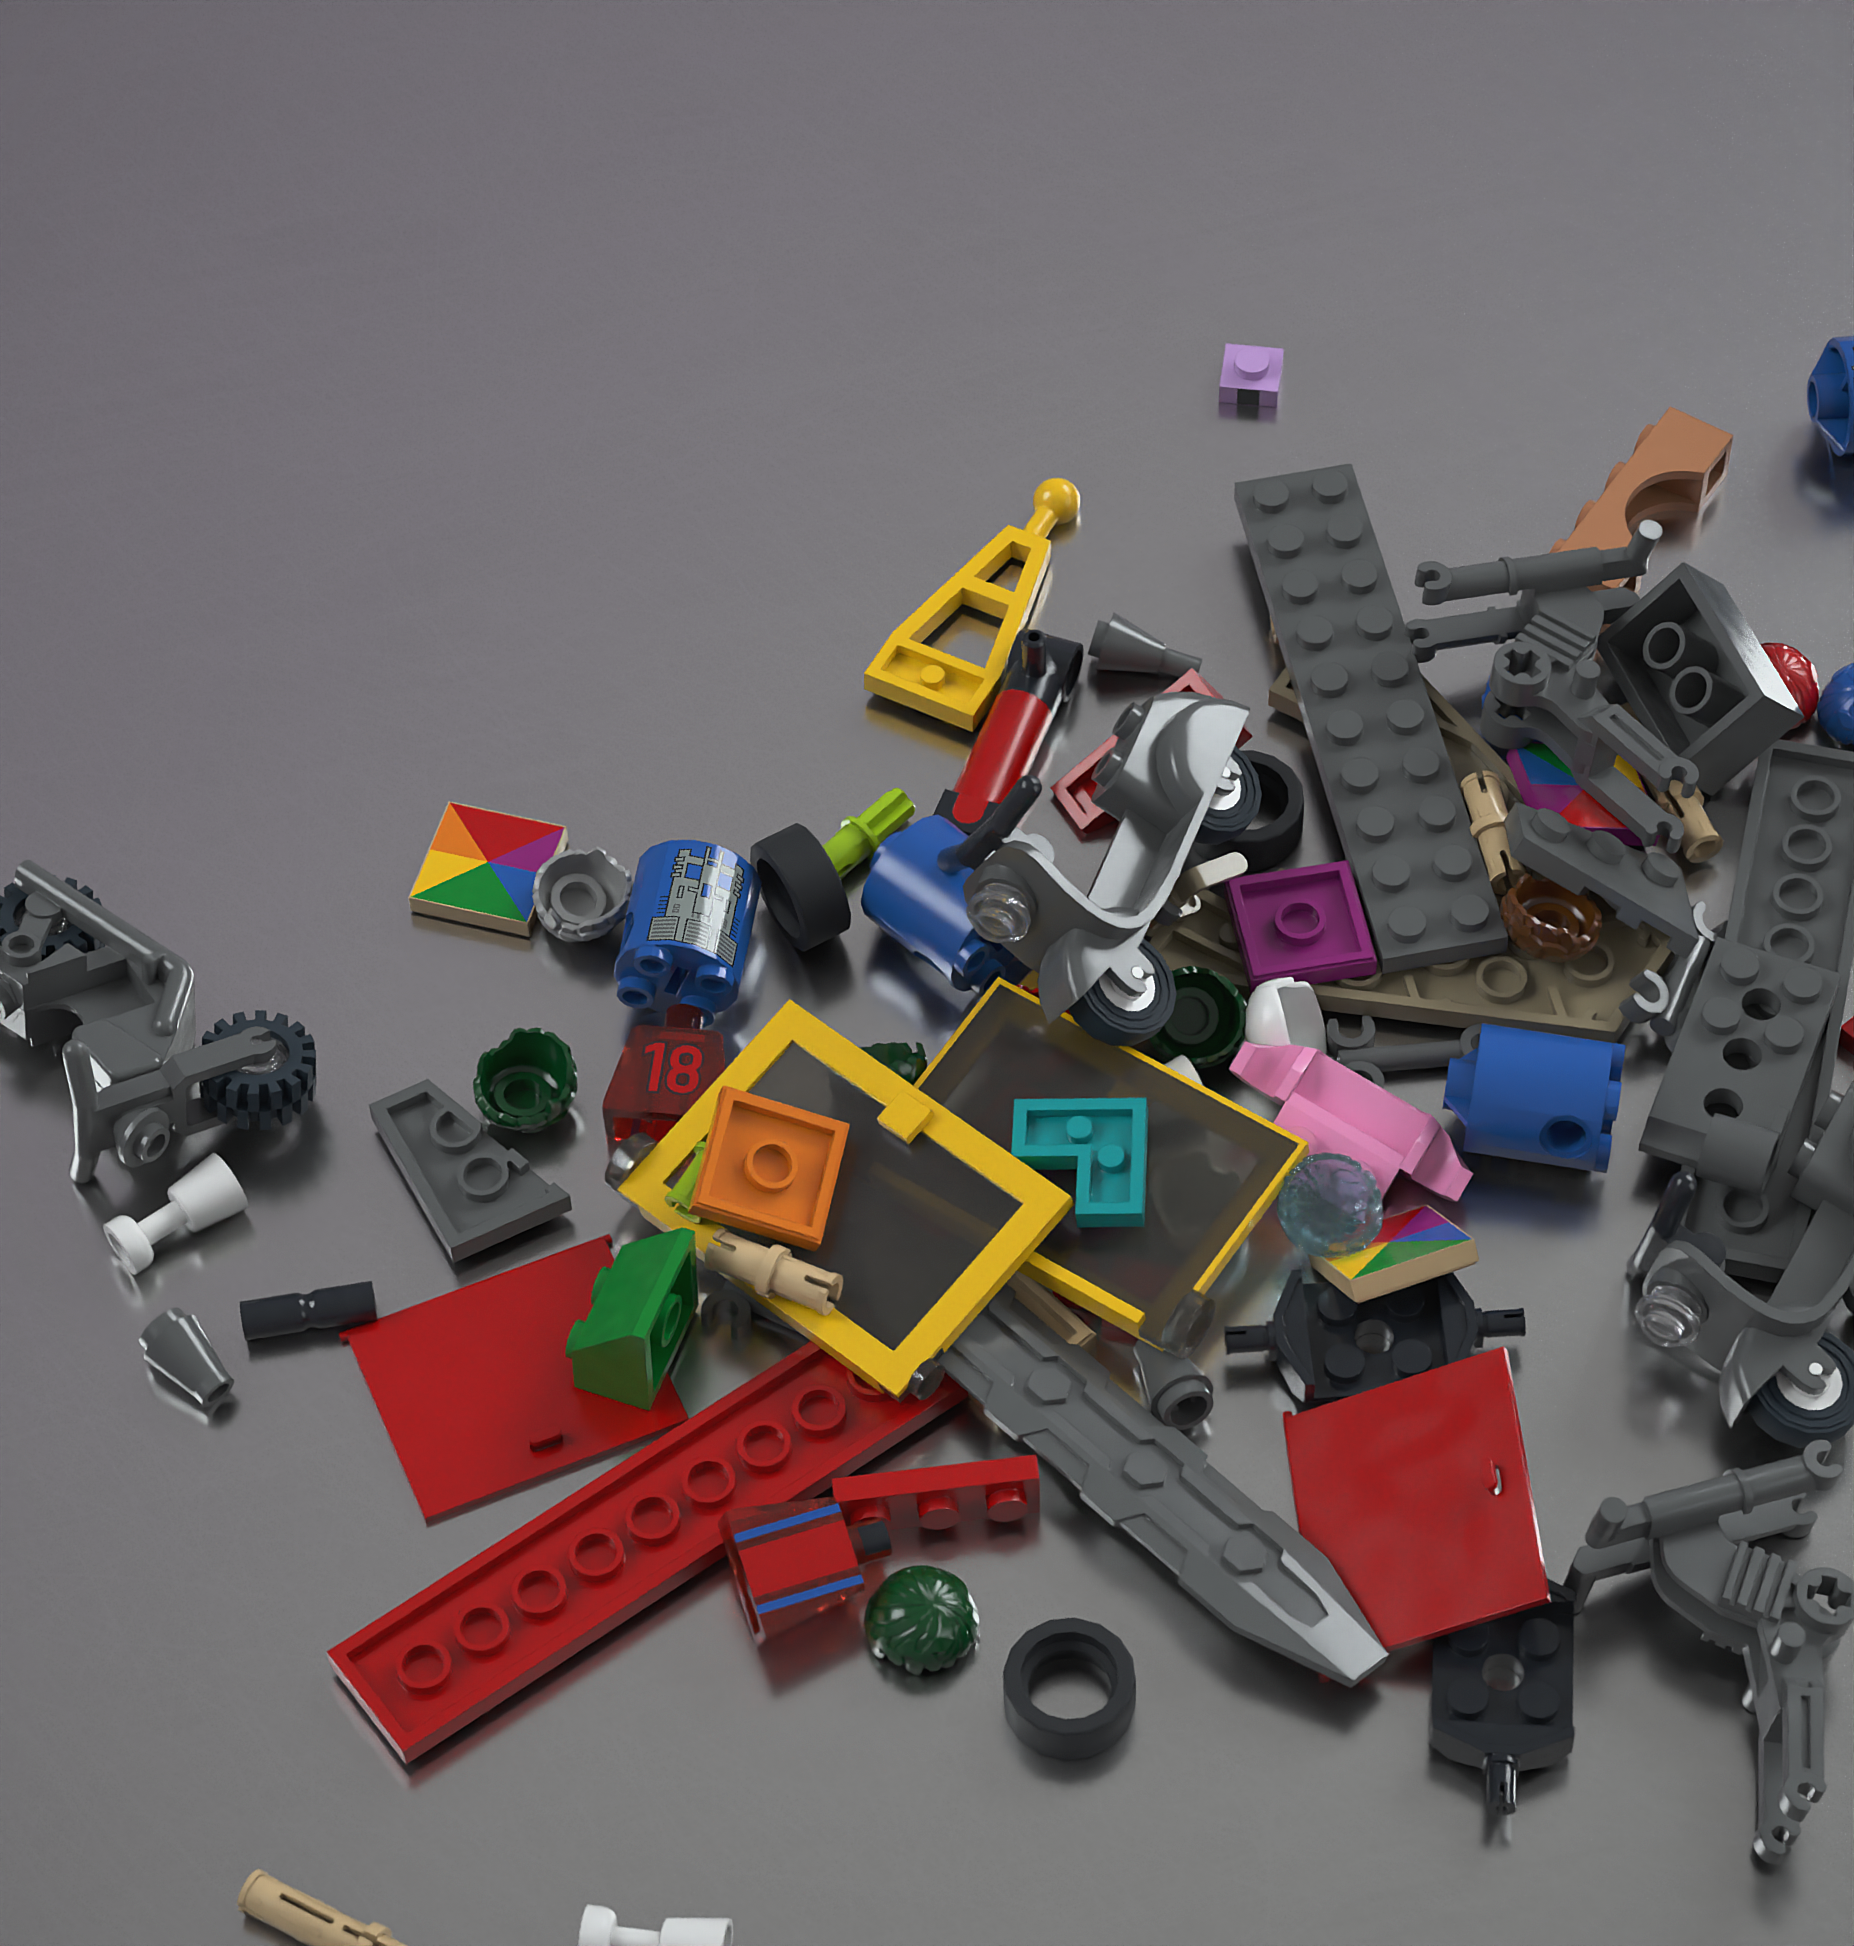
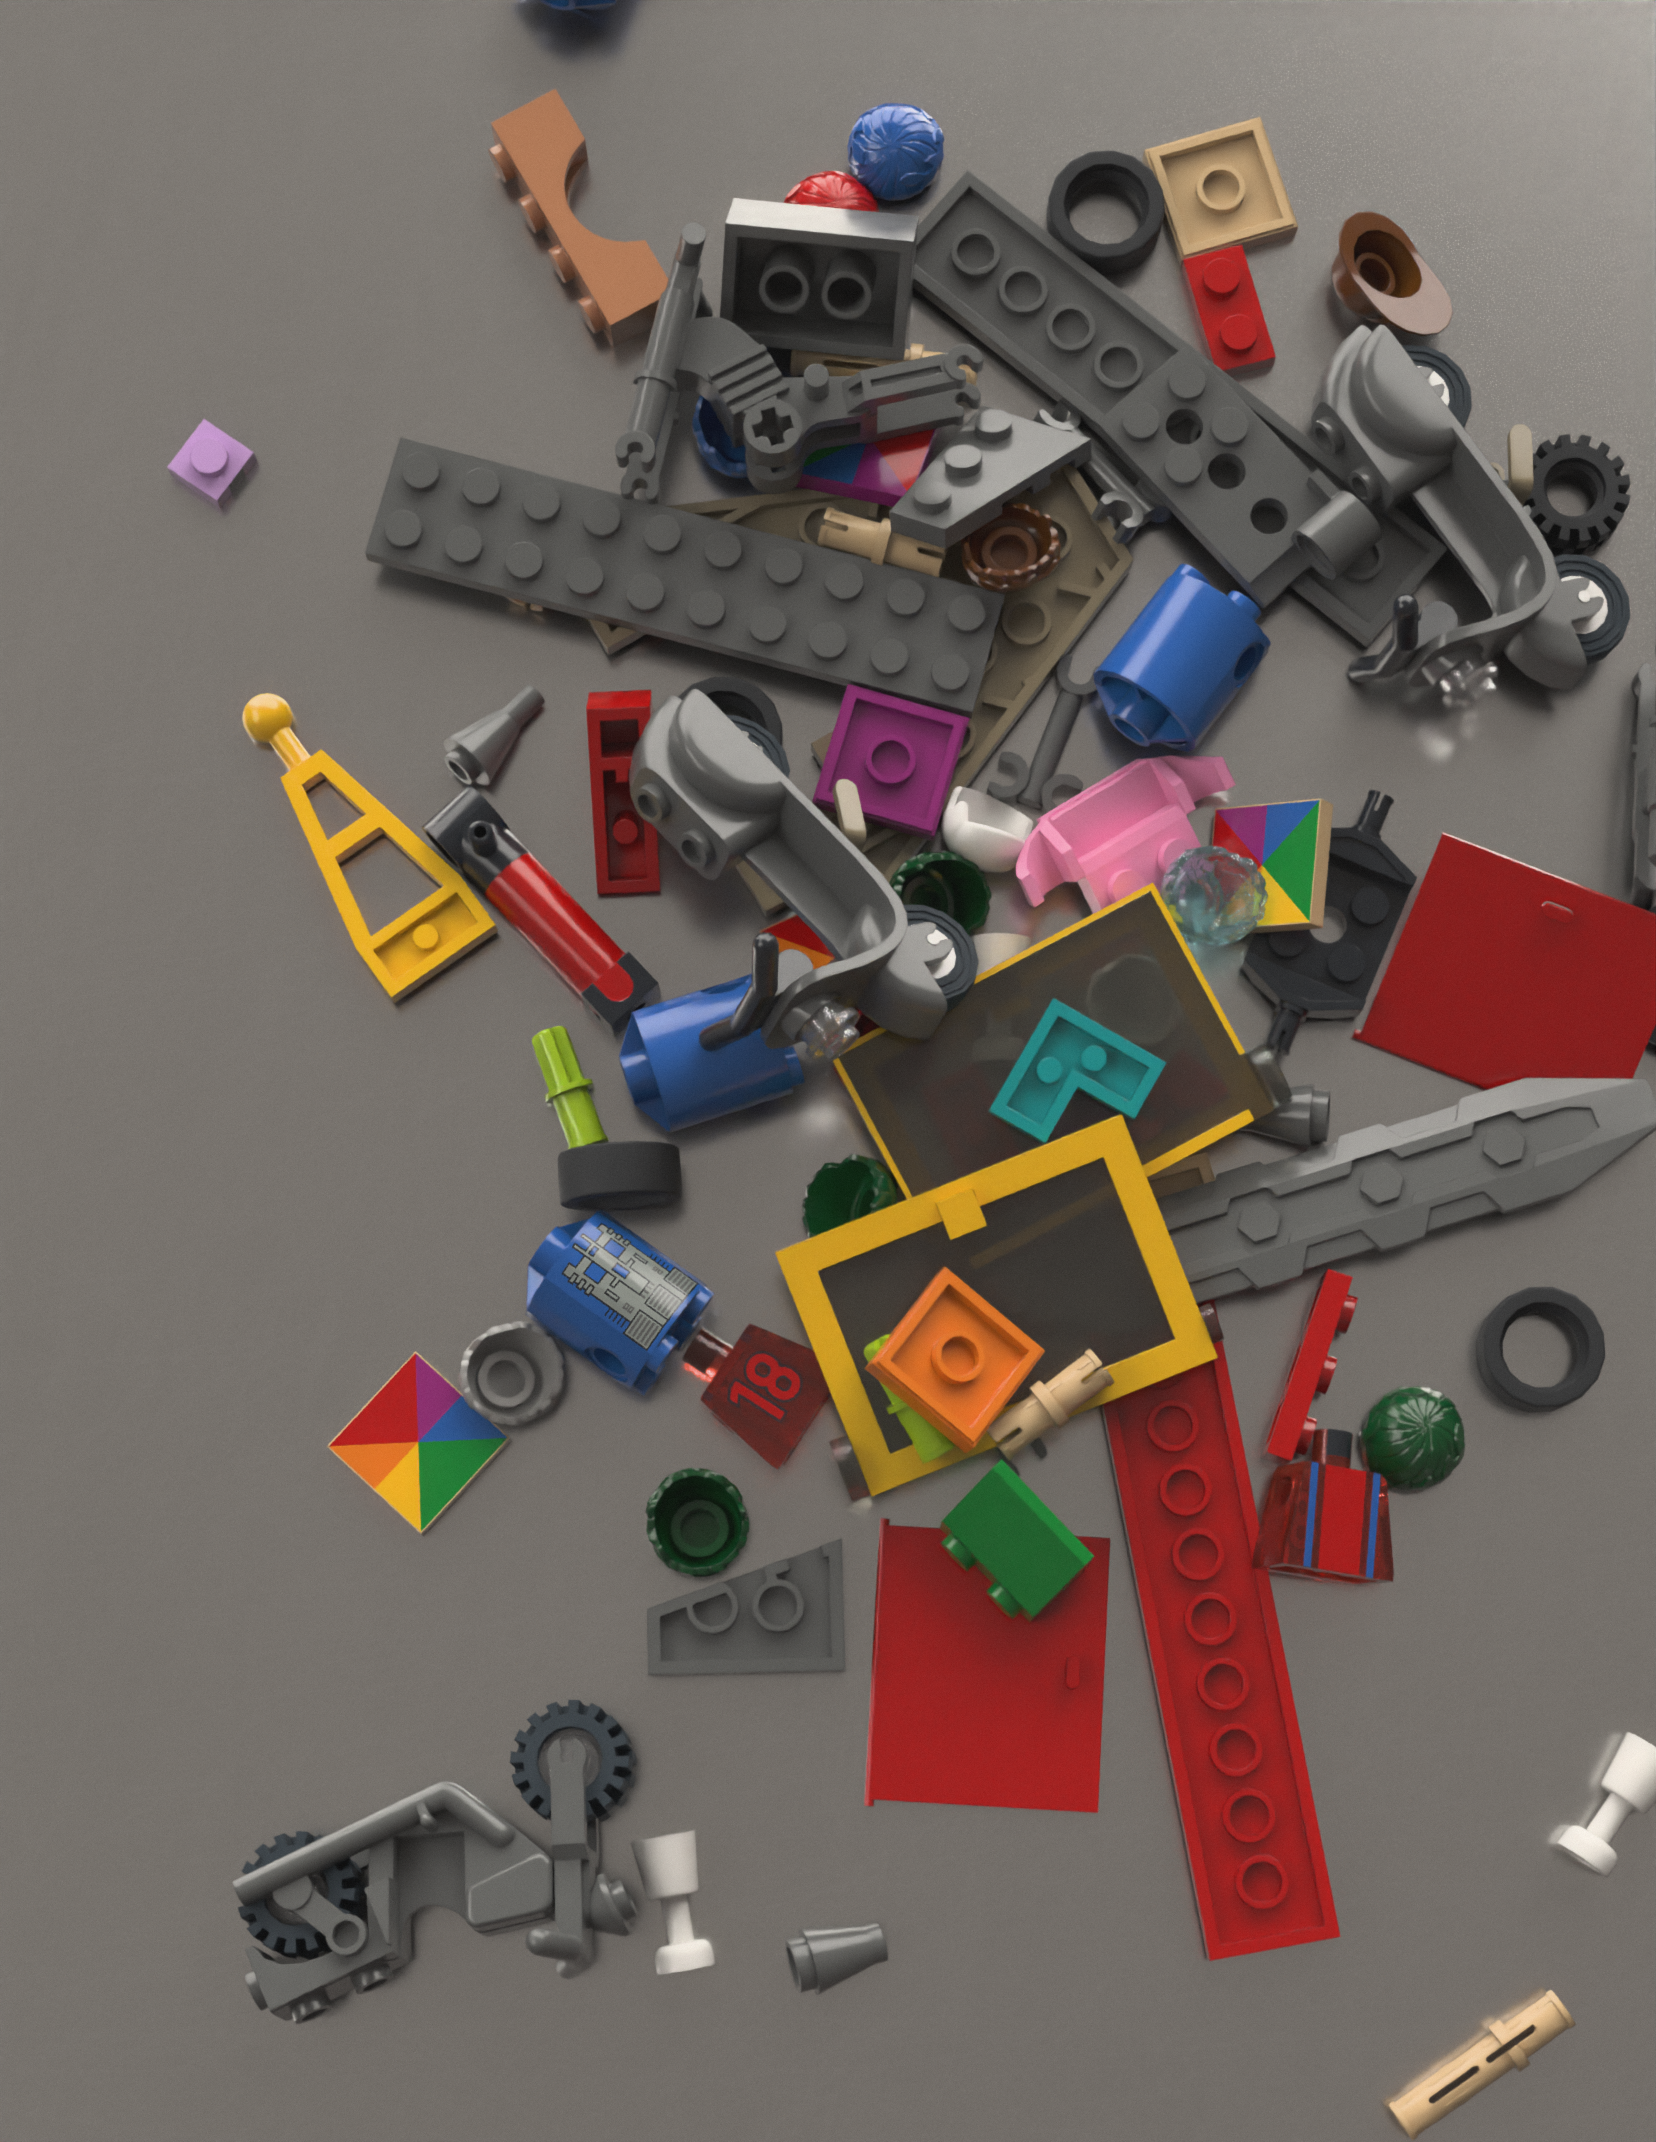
camera: 65 degrees left, 25 degrees up
black piece [239,1281,378,1341] -> none

